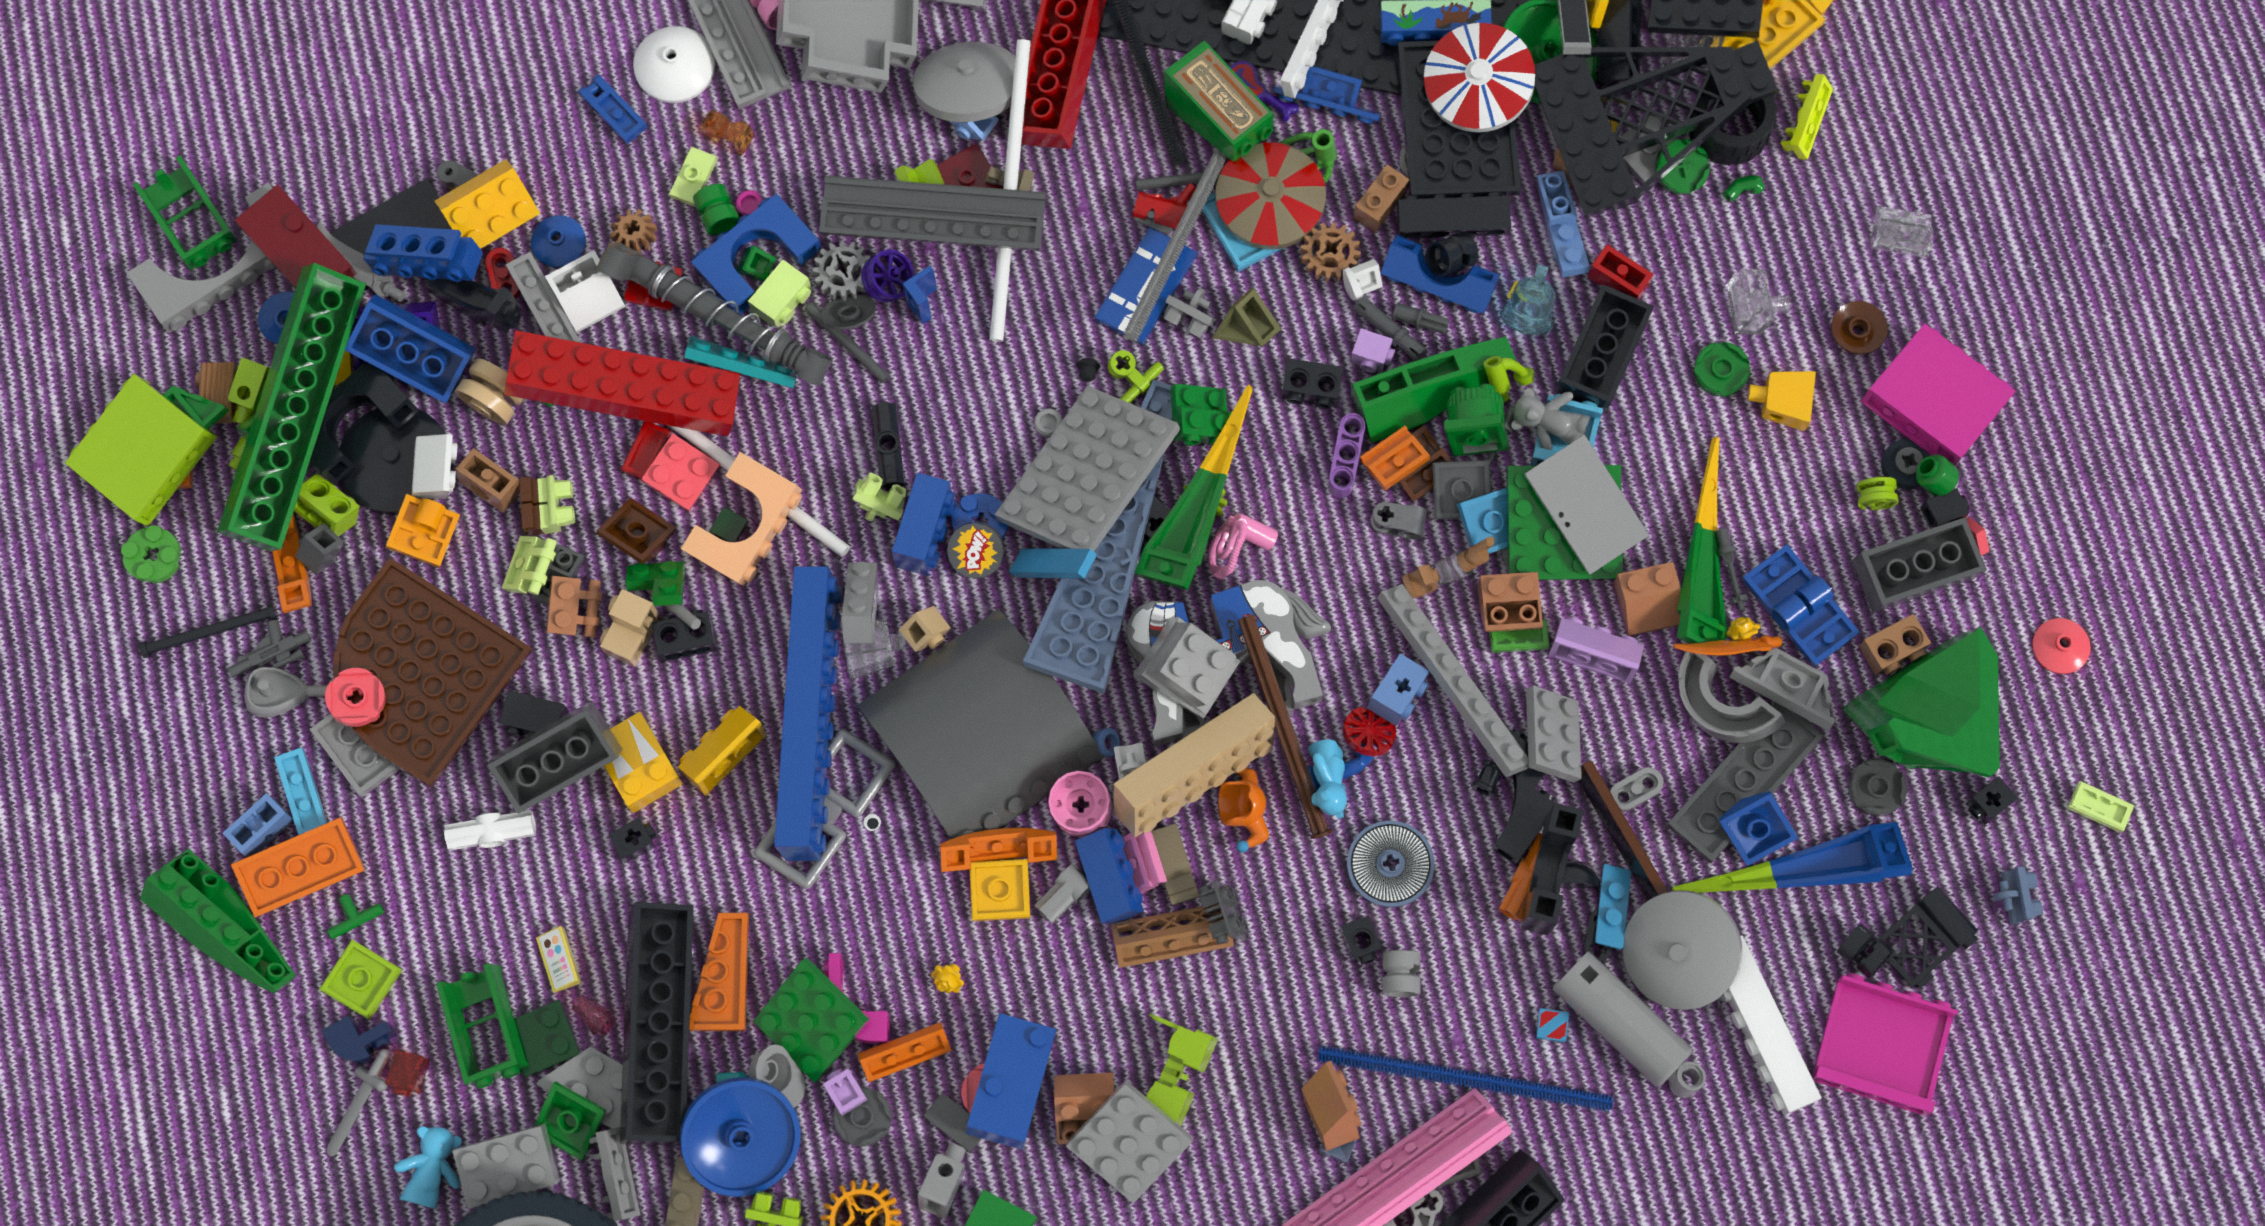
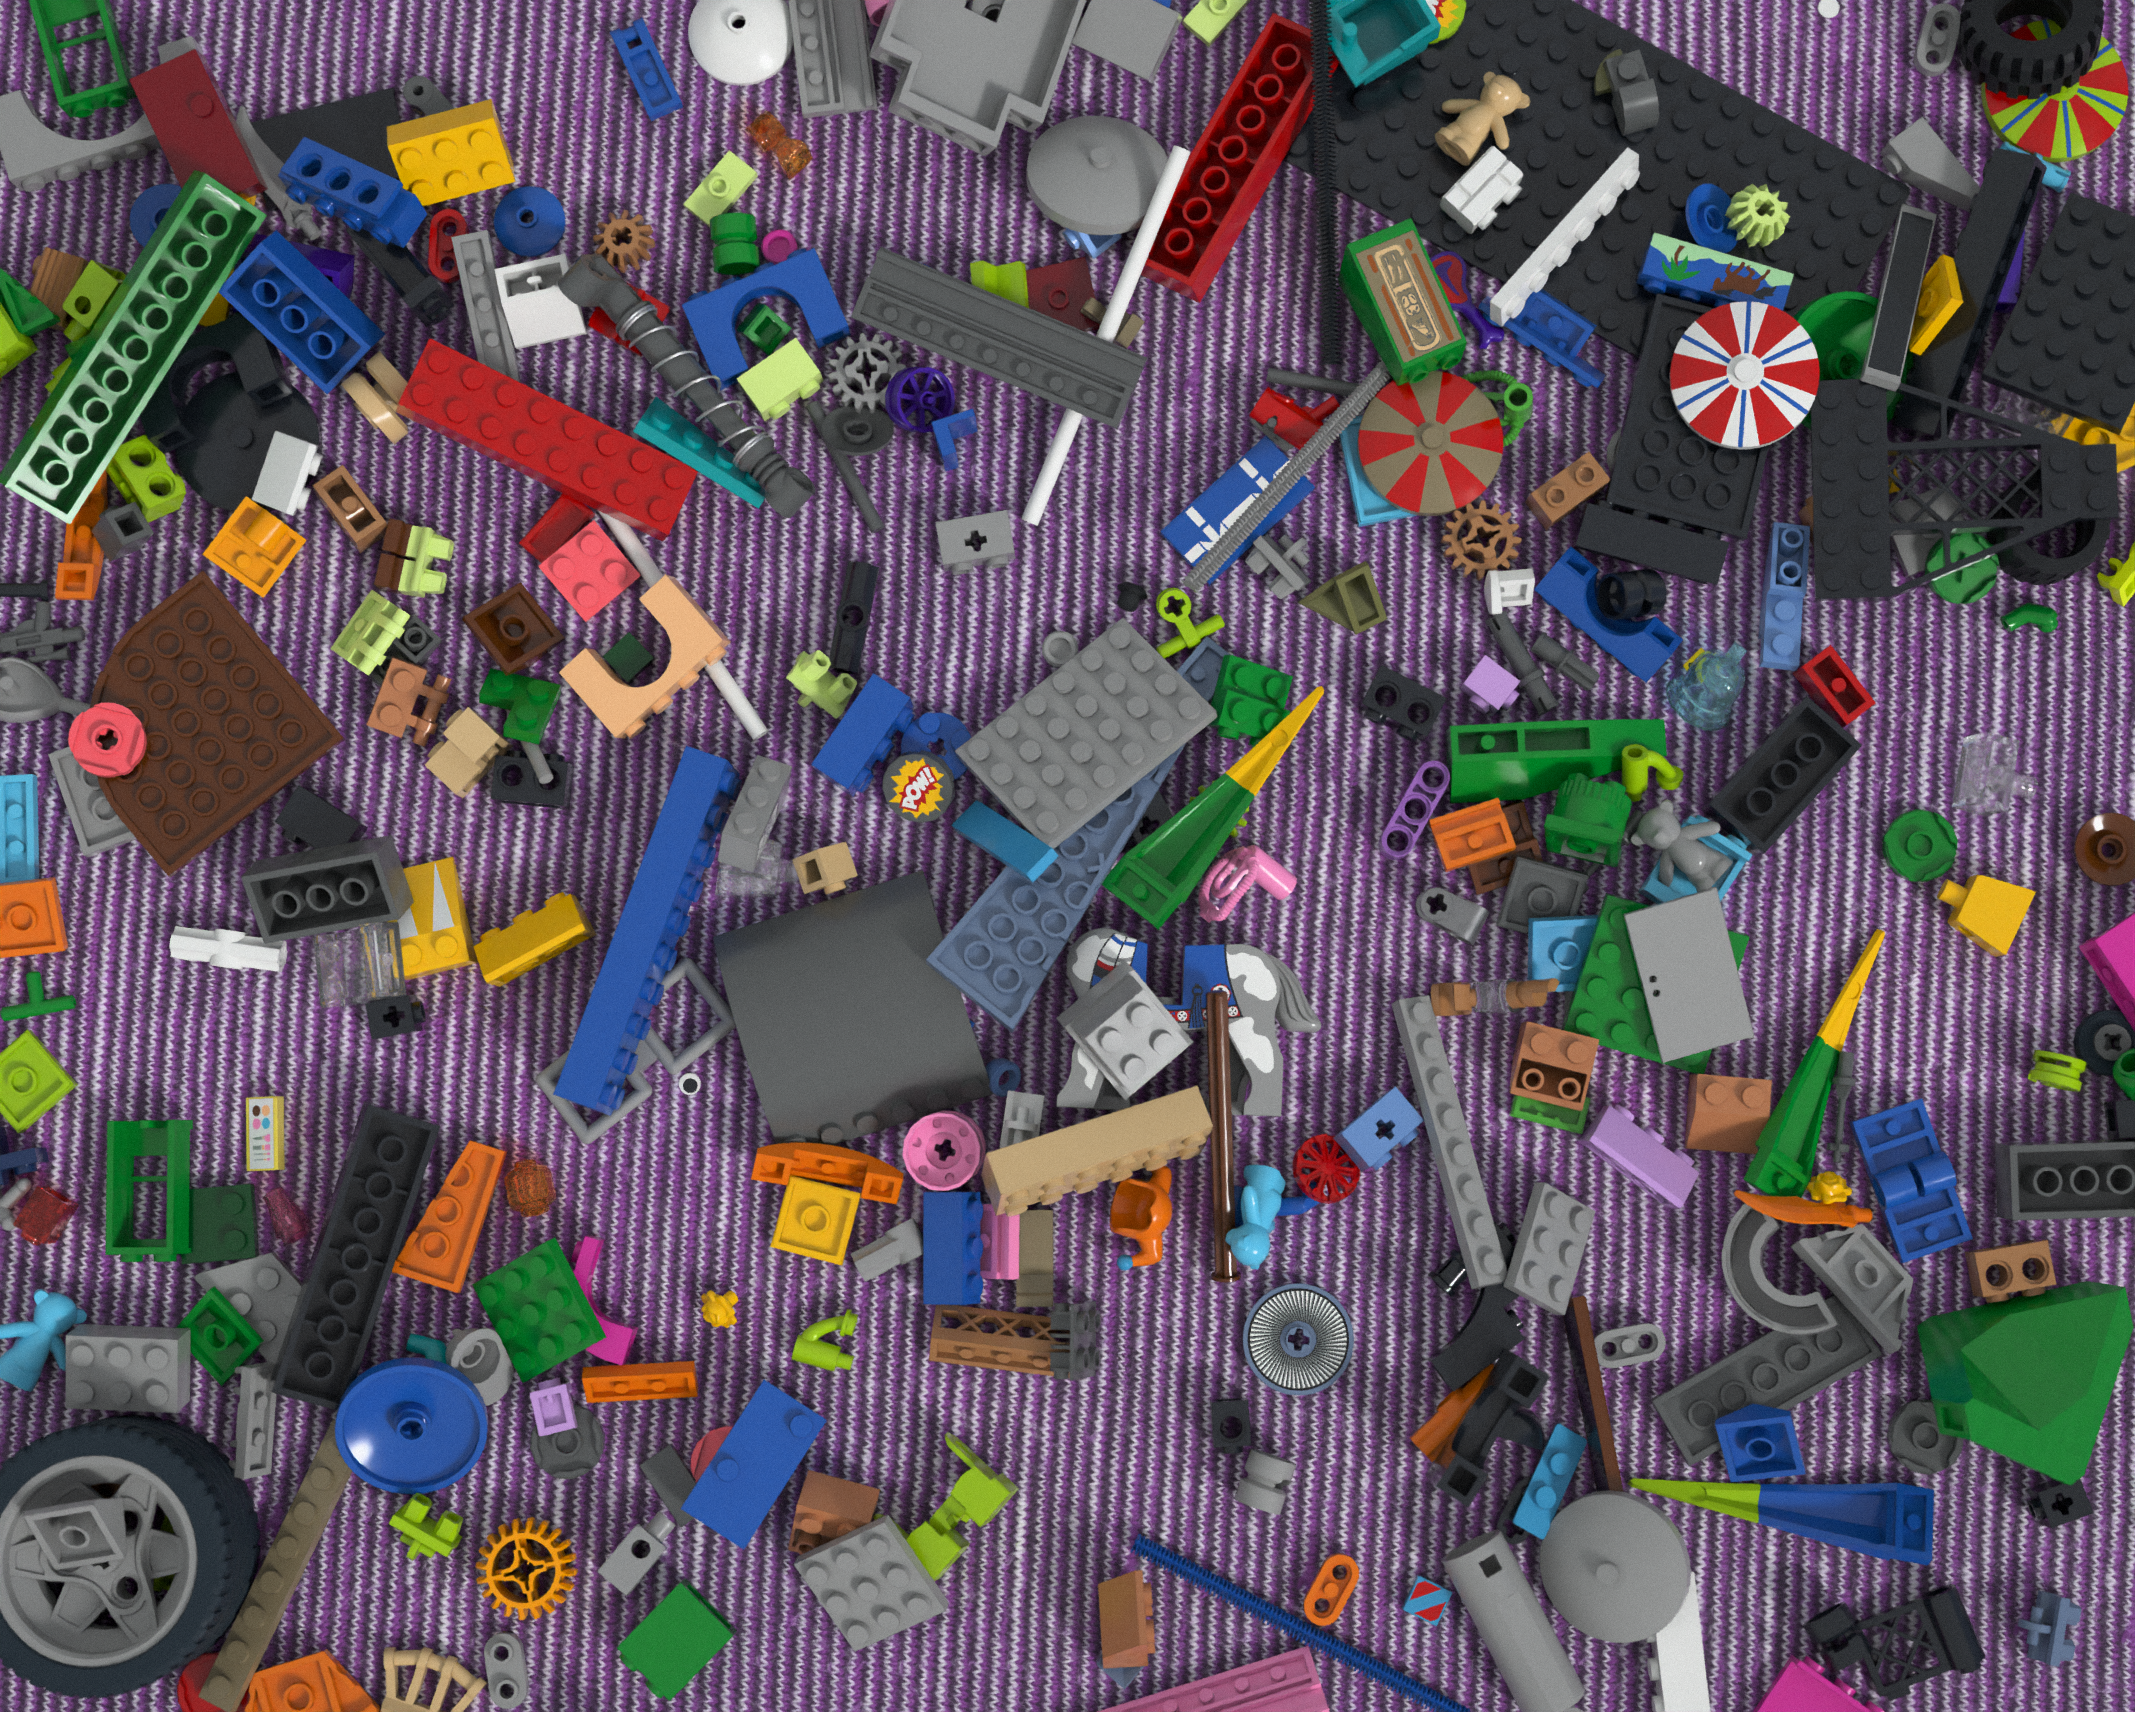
camera: 20 degrees right, 10 degrees up
none -> clear panel [313,922,406,1008]
none -> clear orange head [504,1159,556,1217]
none -> lime plant [791,1309,858,1372]
none -> light grey brick [935,510,1015,575]
none -> orange plate [1303,1553,1359,1626]

